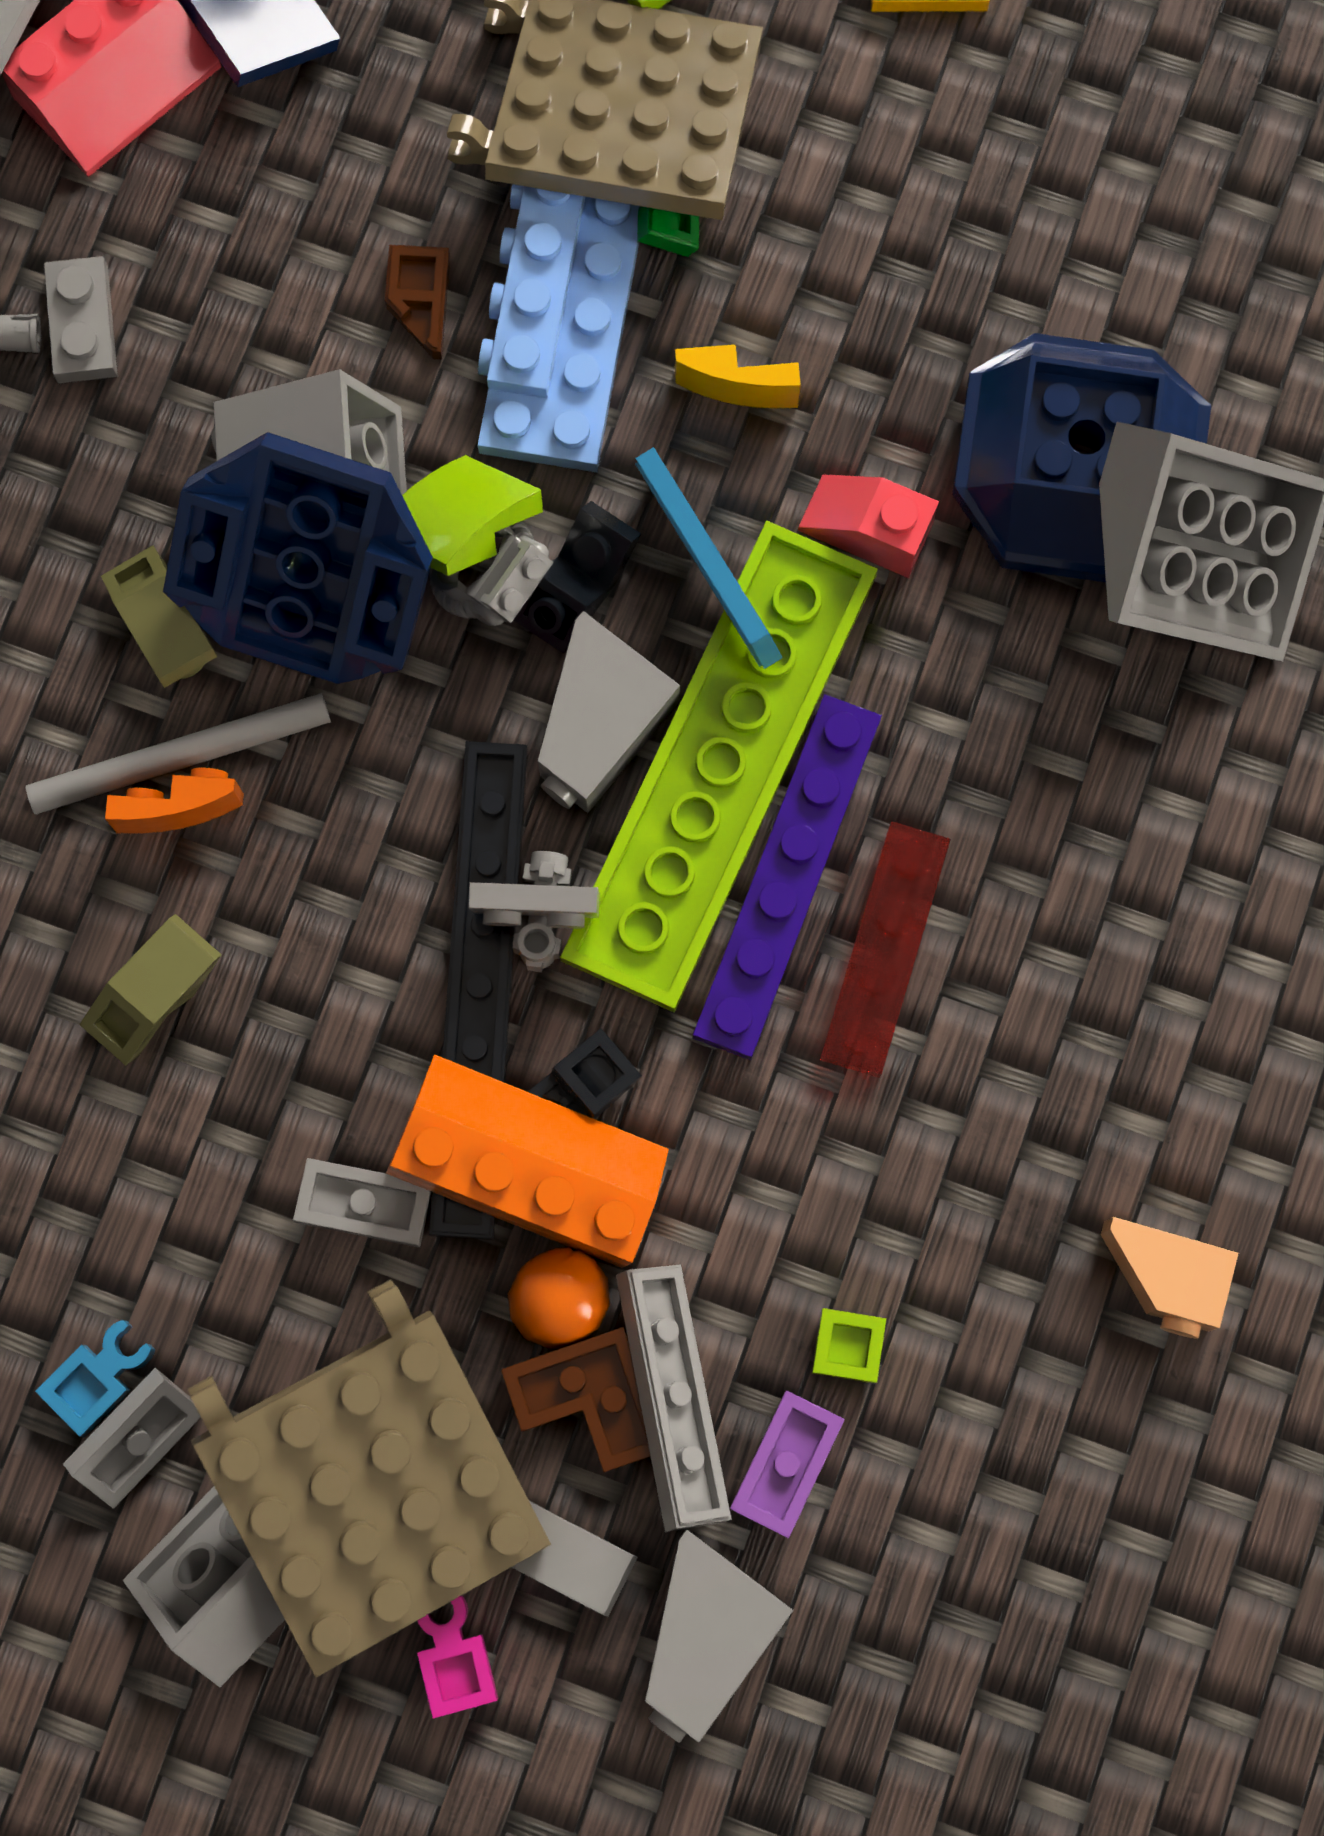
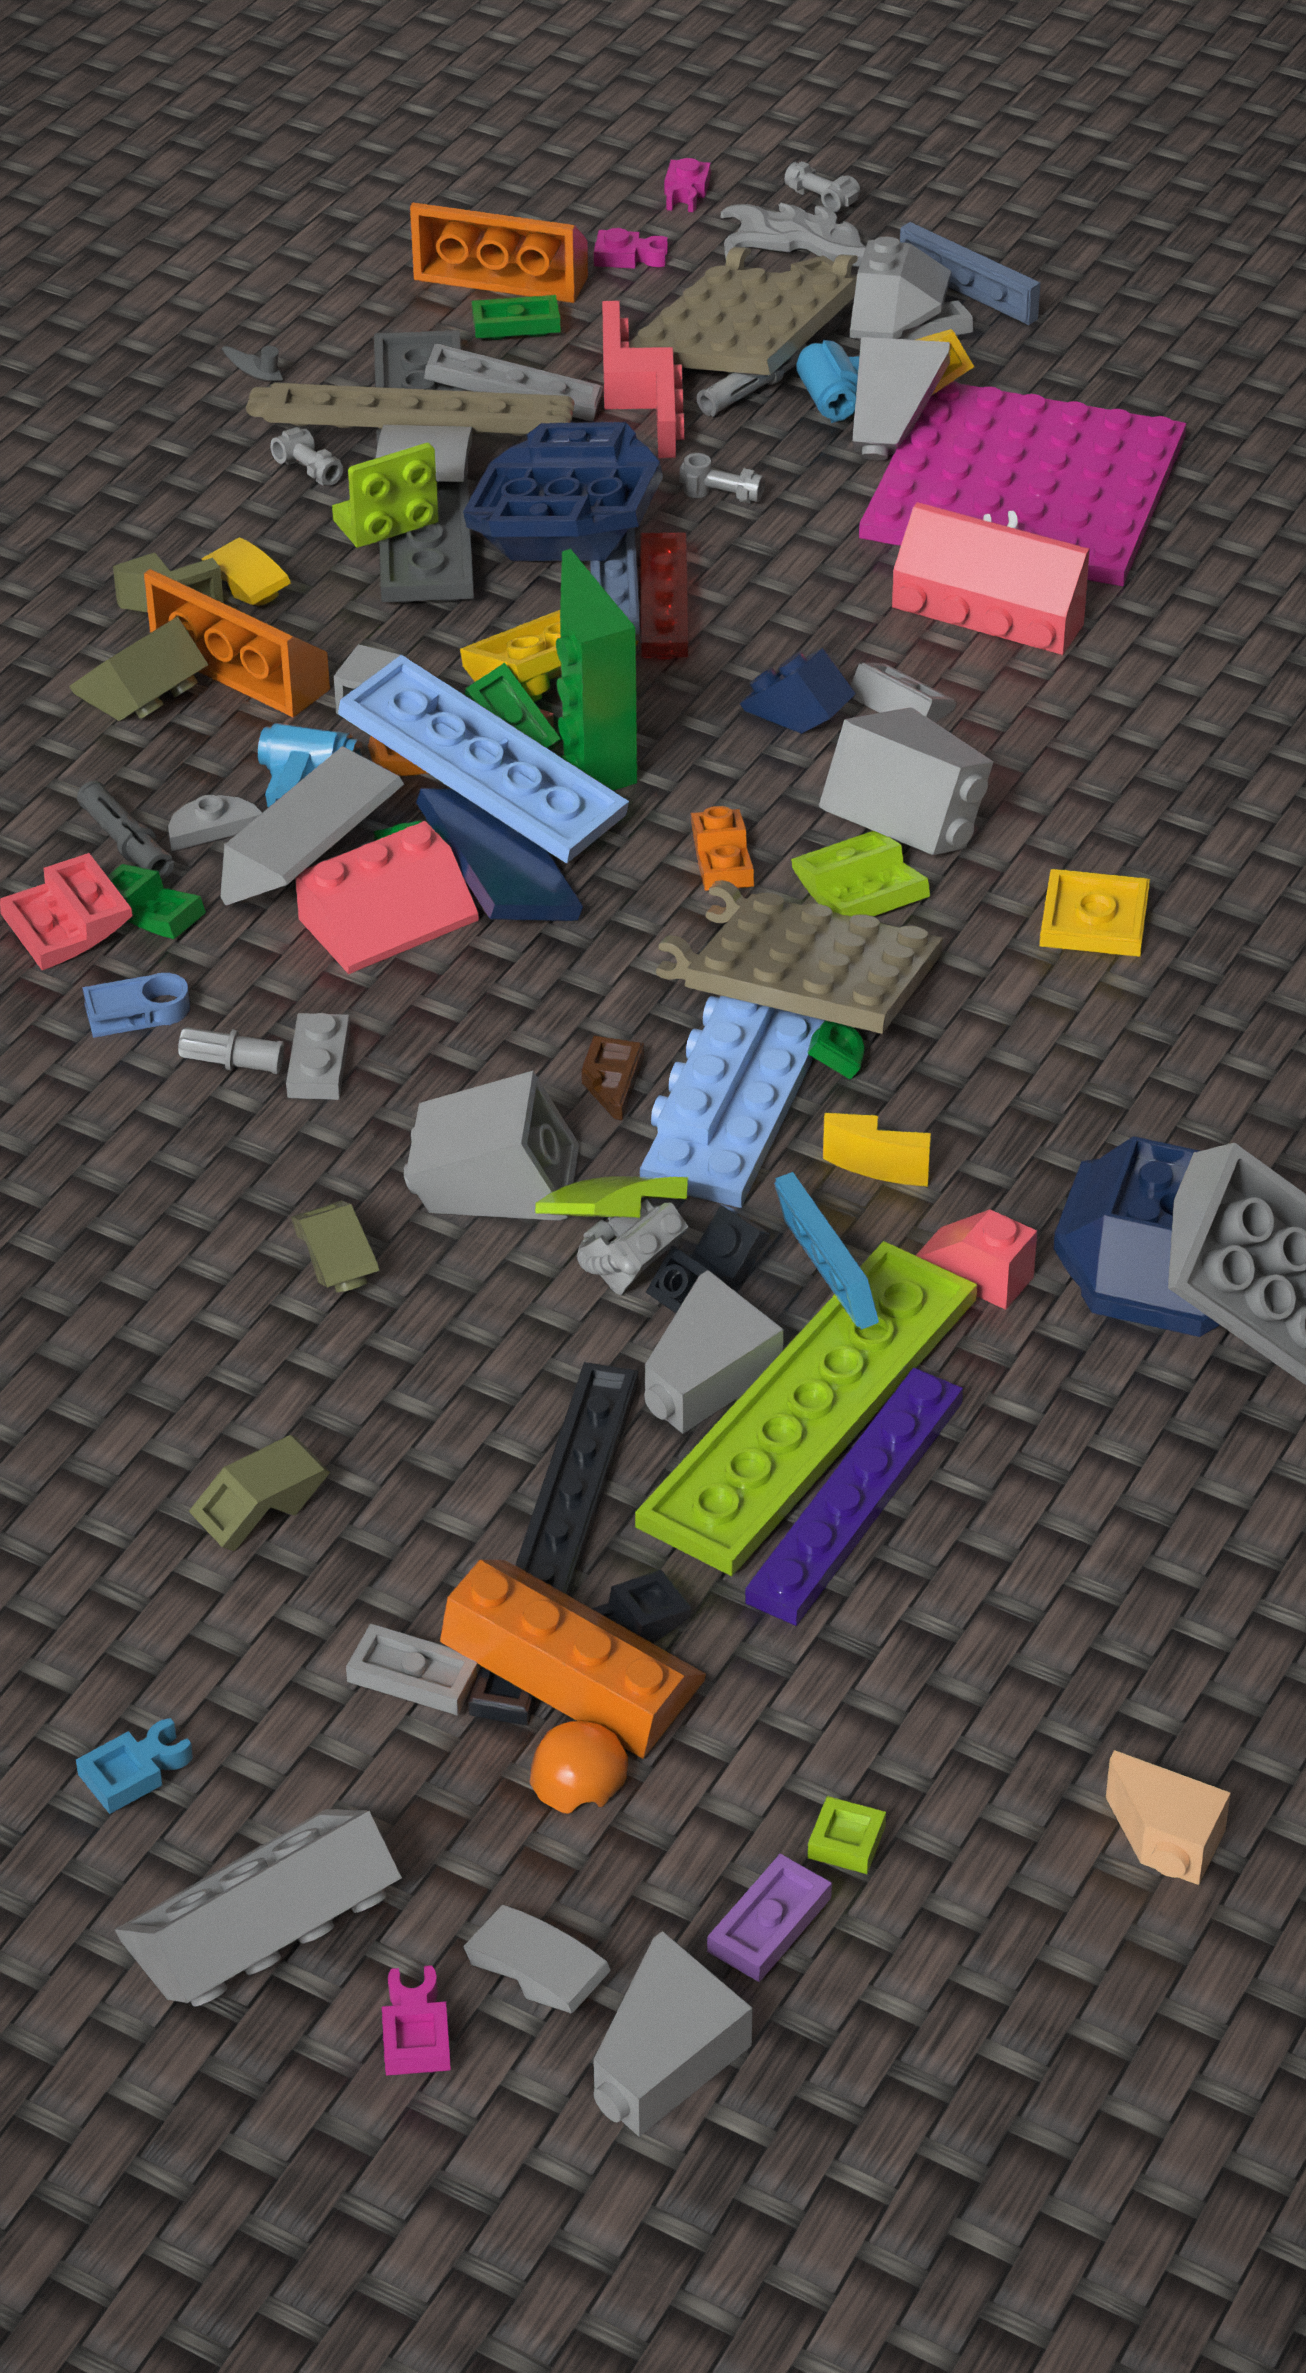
camera: 10 degrees right, 35 degrees down
light grey piece [26,693,331,815] -> none
light grey plate [63,1368,201,1509] -> none
orange slope [105,768,244,834] -> none
dark blue piece [163,432,433,684] -> none
dark tan plate [188,1279,551,1677] -> none
light grey plate [469,882,600,929] -> none
reddish brown plate [501,1327,650,1473] -> none
light grey bar [512,851,572,972] -> none
light grey tile [616,1265,732,1532] -> none
clear red plate [820,821,951,1078] -> none

